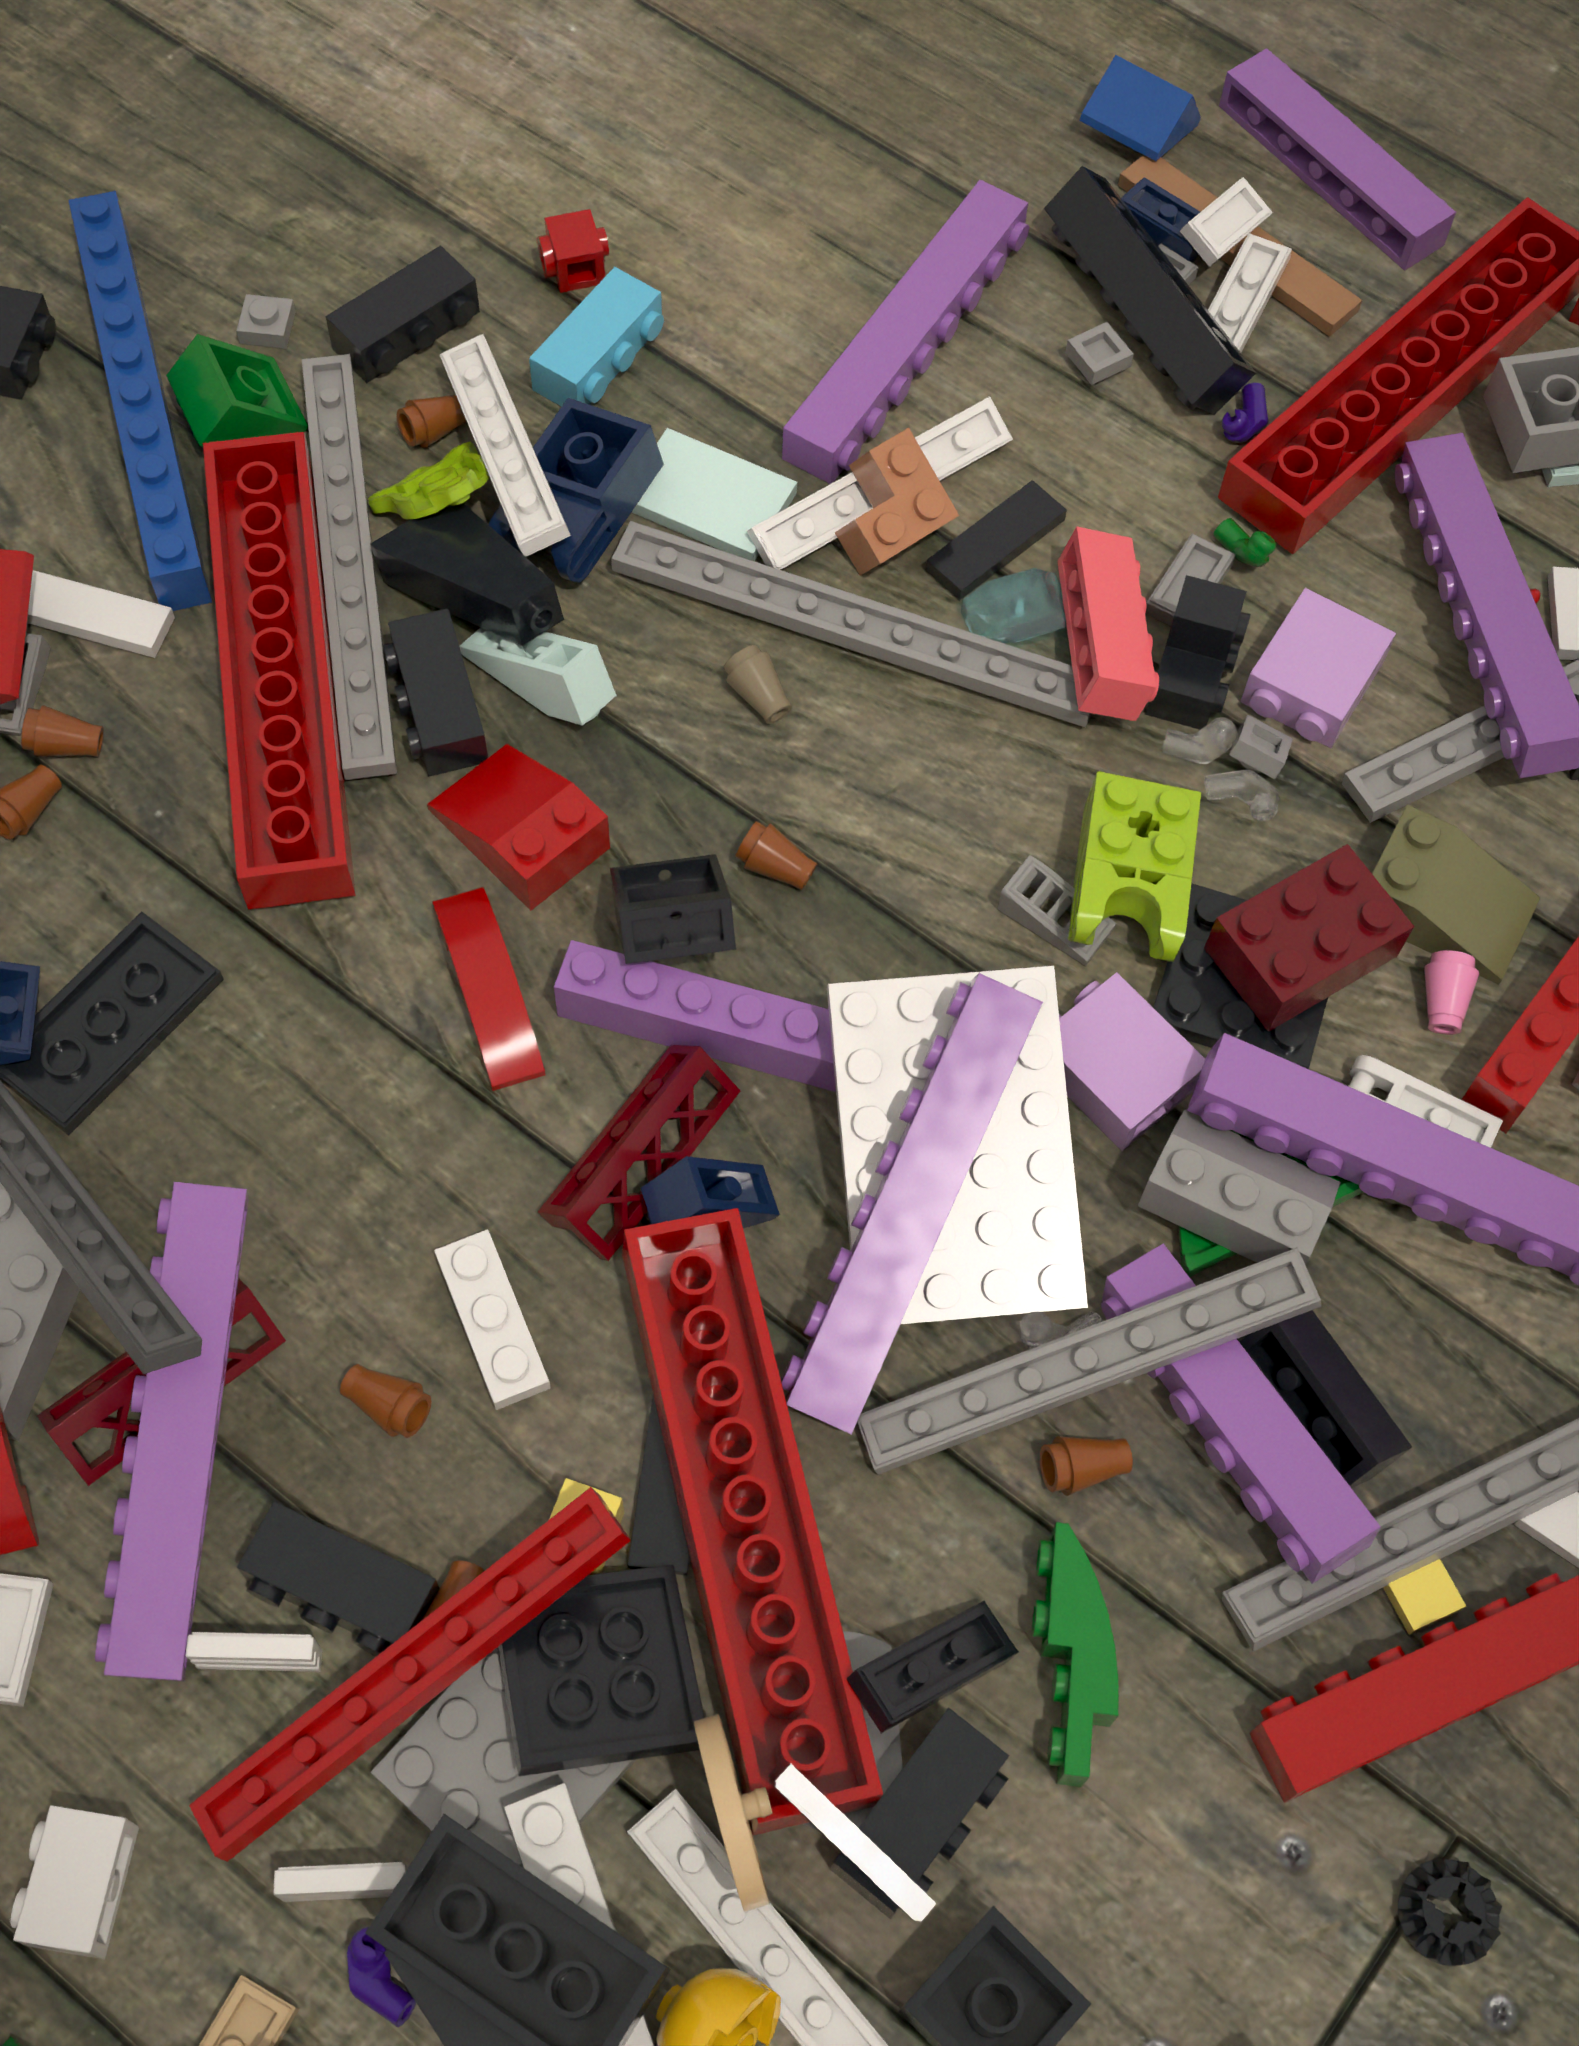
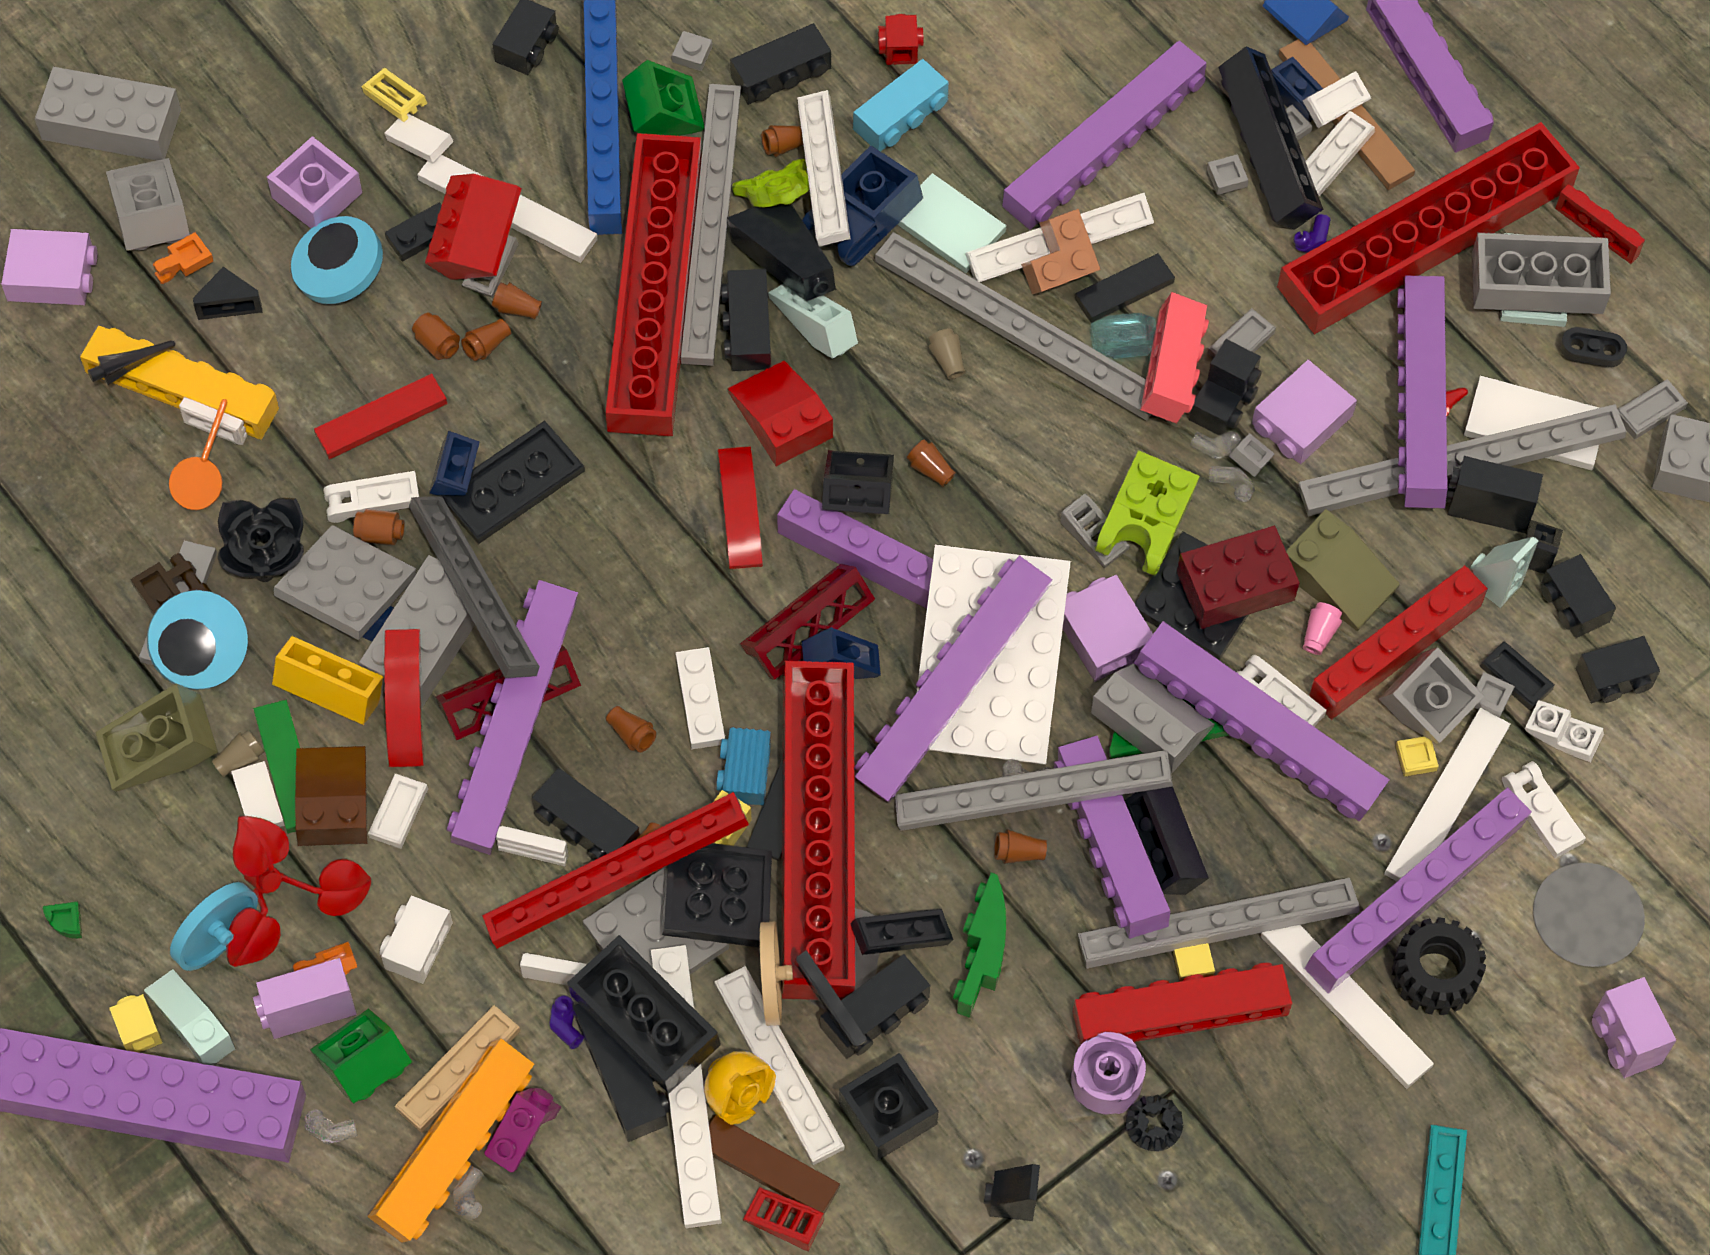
camera: 15 degrees right, 0 degrees up
green arm [1213,518,1276,567] -> none
none -> dark azure brick [717,727,771,805]
none -> lavender brick [1071,1032,1146,1114]

